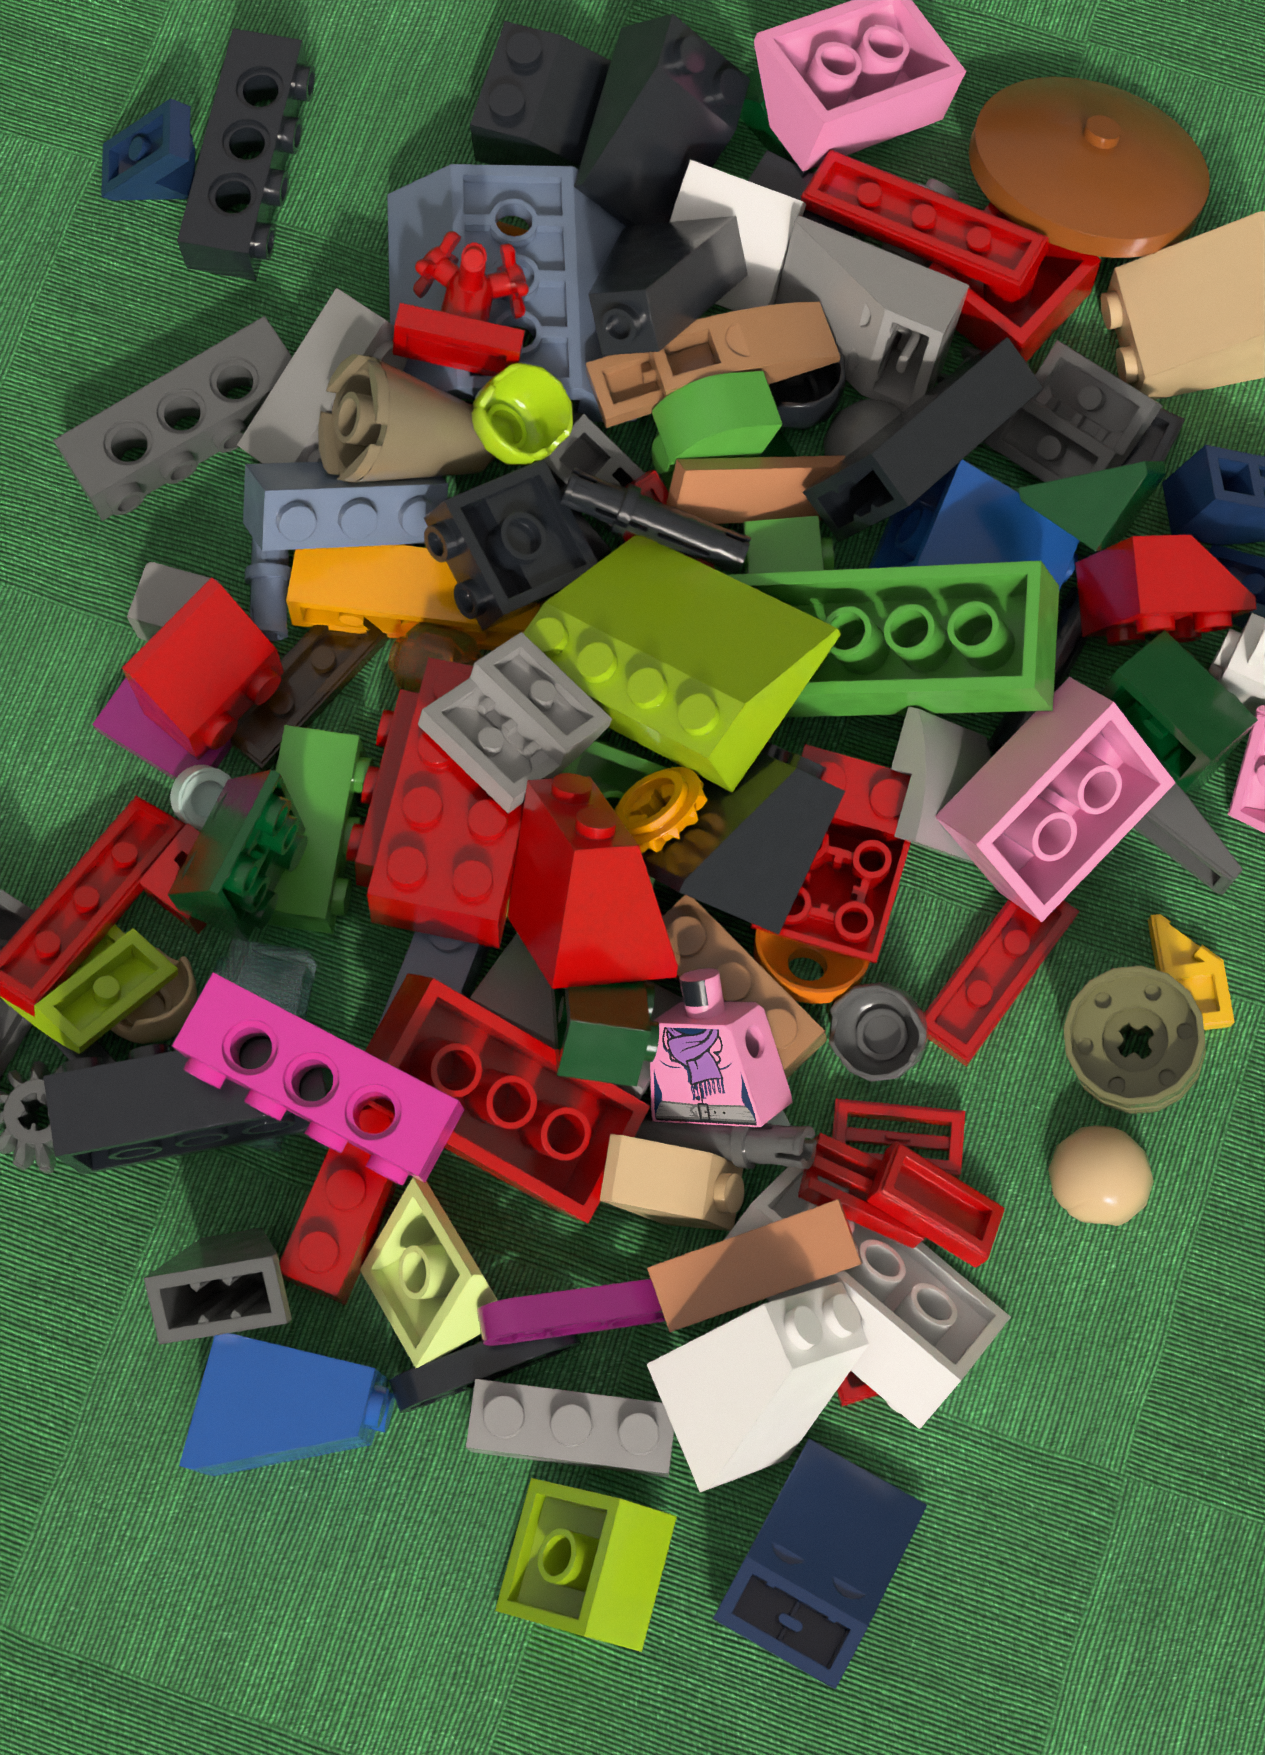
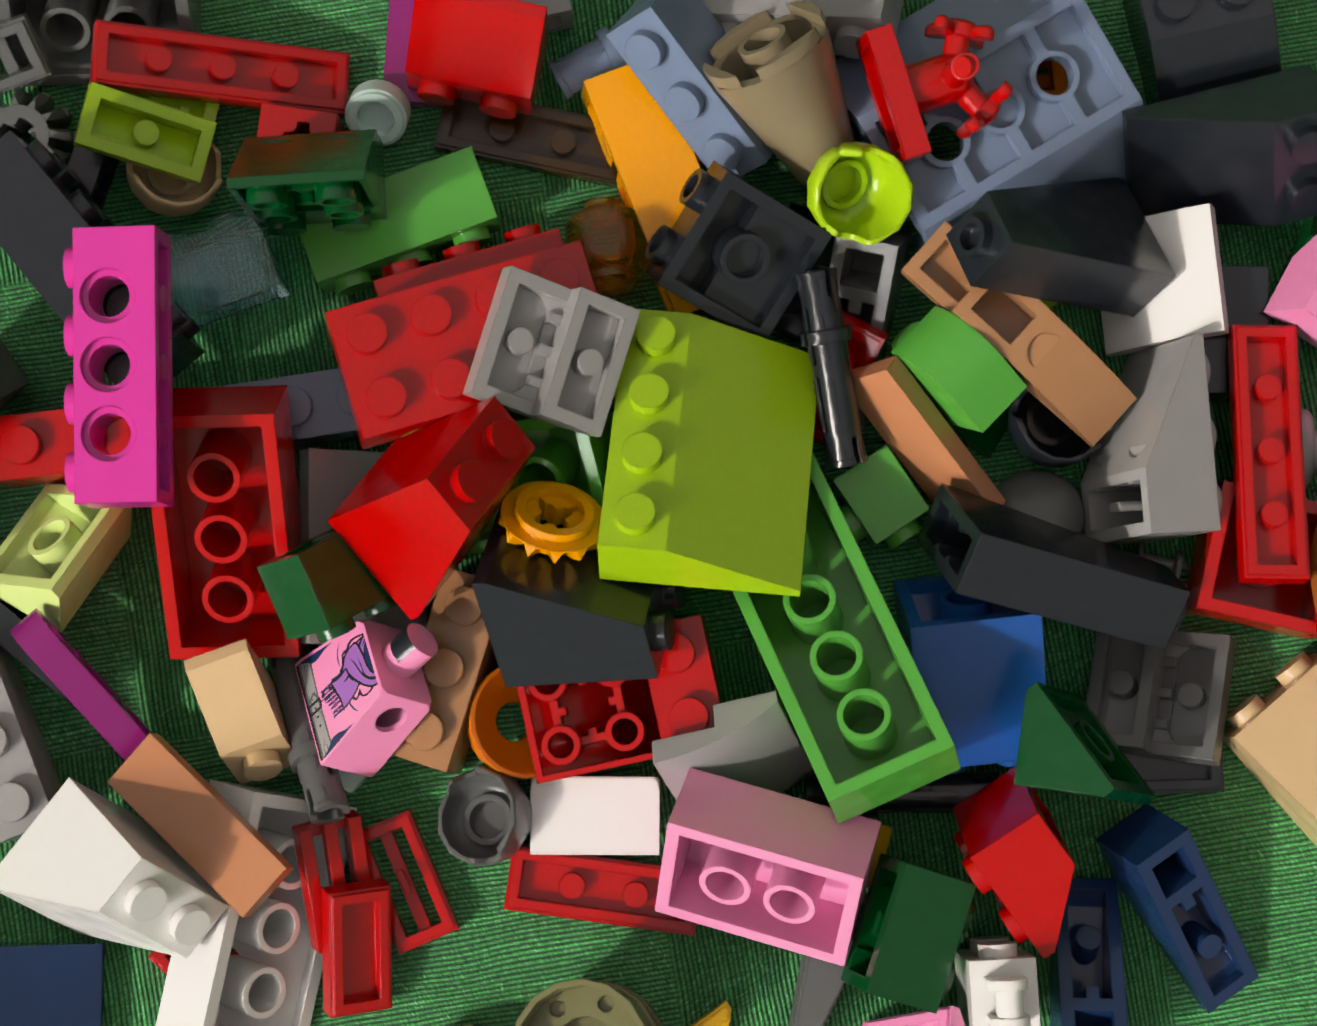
camera: 60 degrees right, 10 degrees up
none -> white slope [530,776,660,855]

